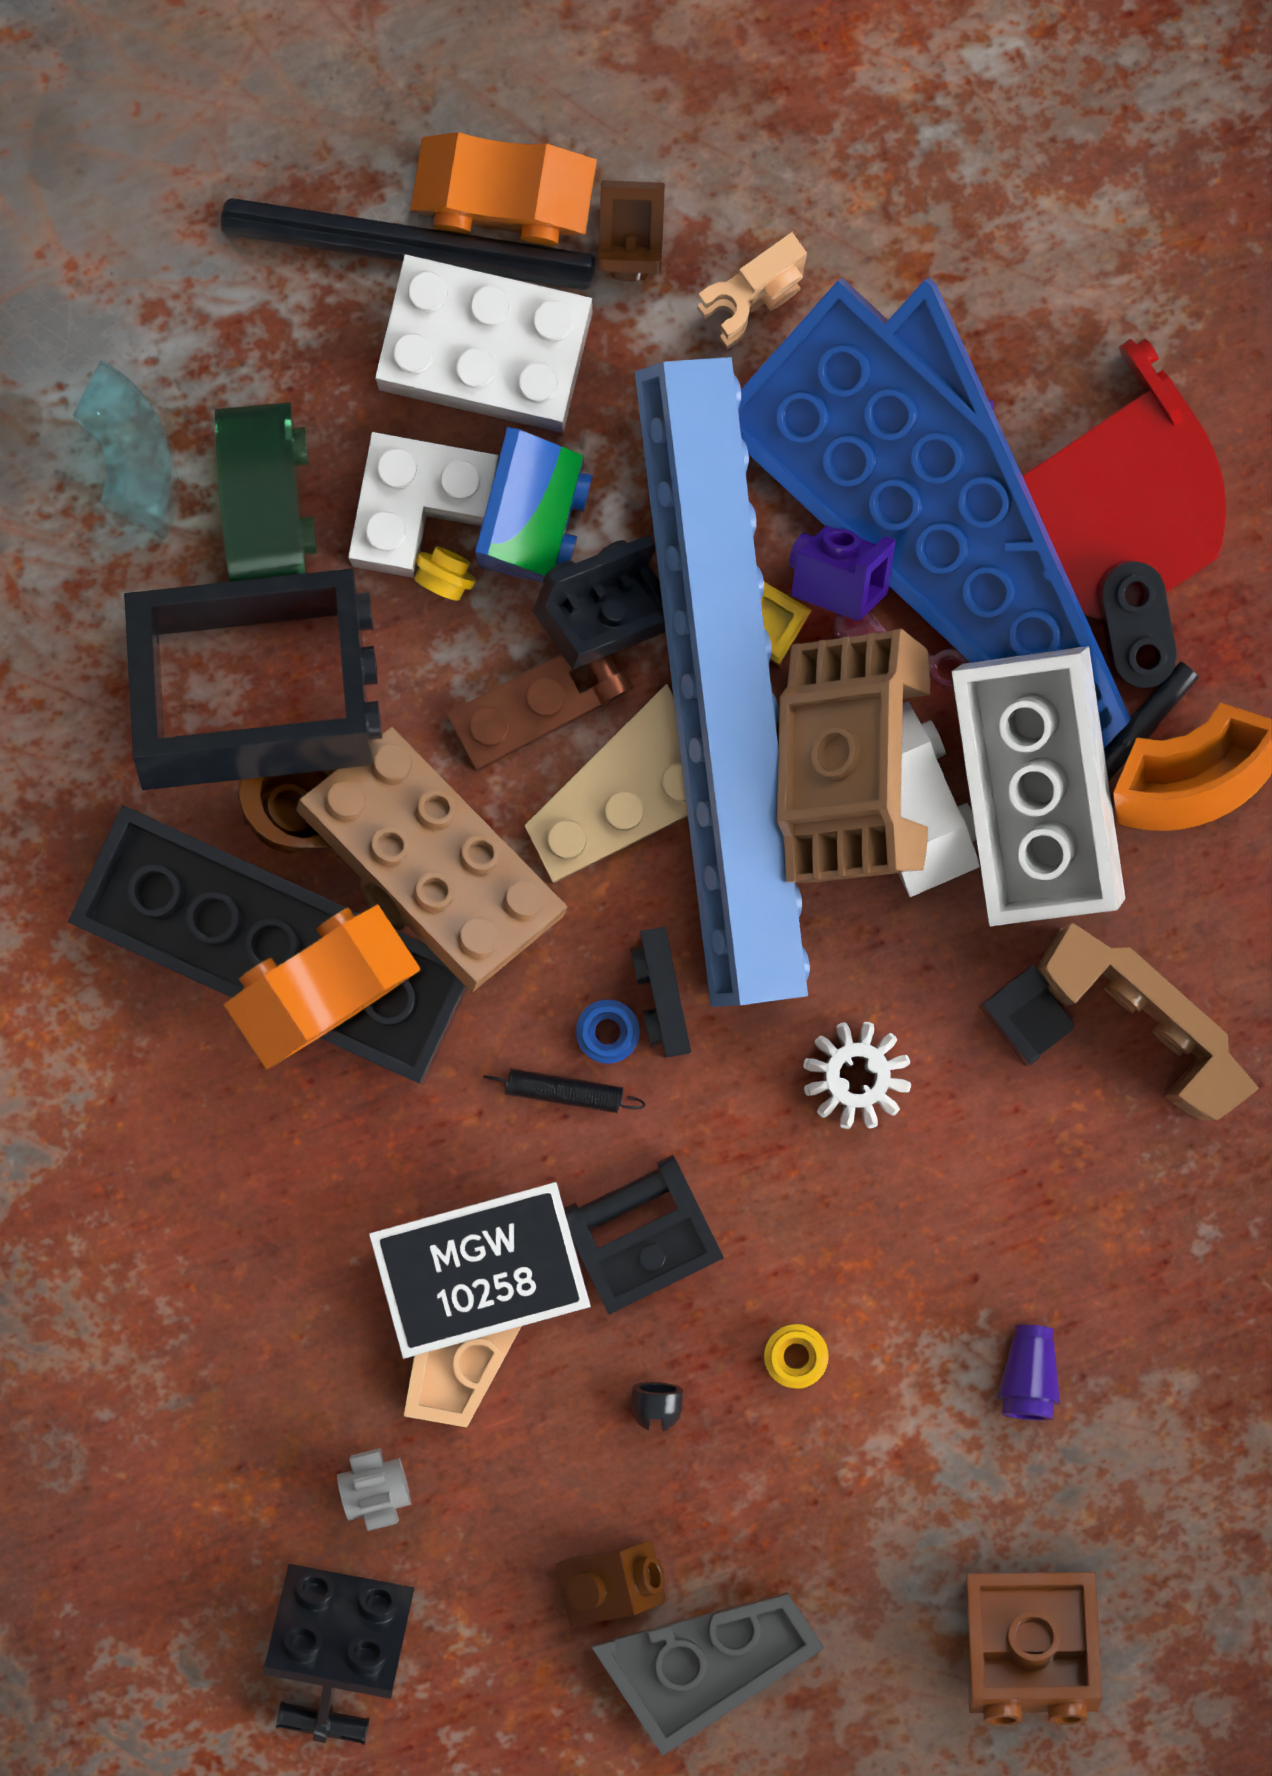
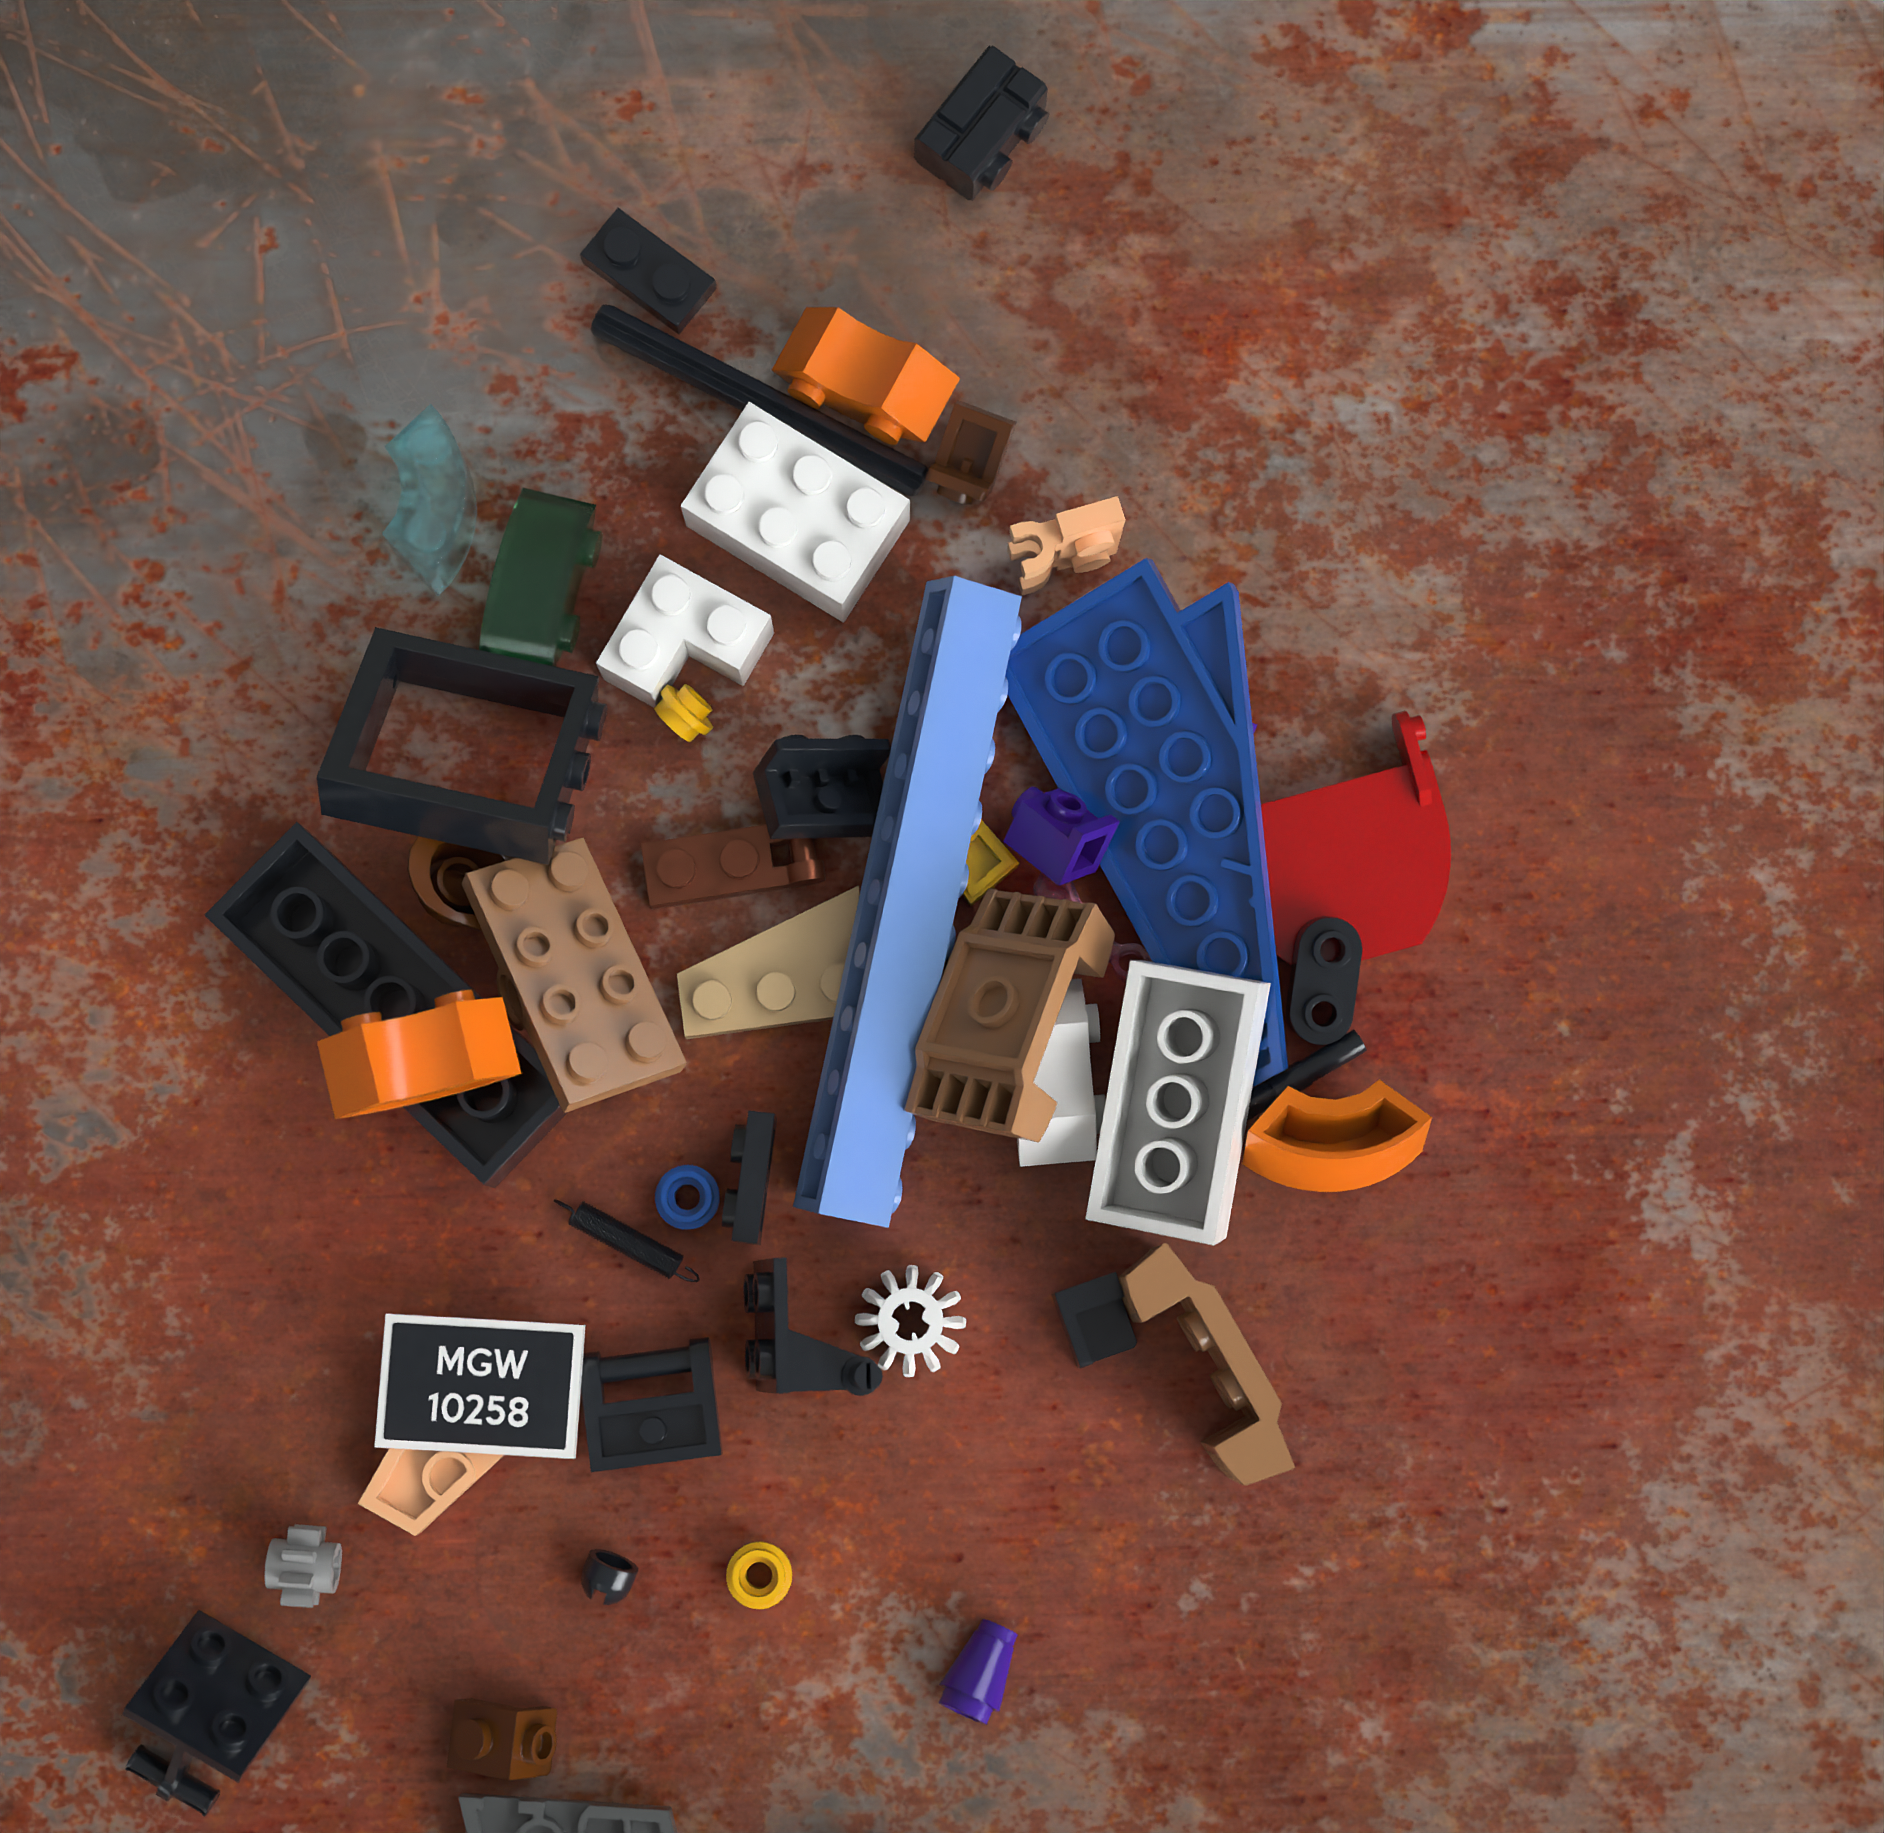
camera: 15 degrees right, 5 degrees down
slope [475,427,593,583] -> none
none -> black plate [580,208,717,335]
none -> black plate [743,1257,883,1396]

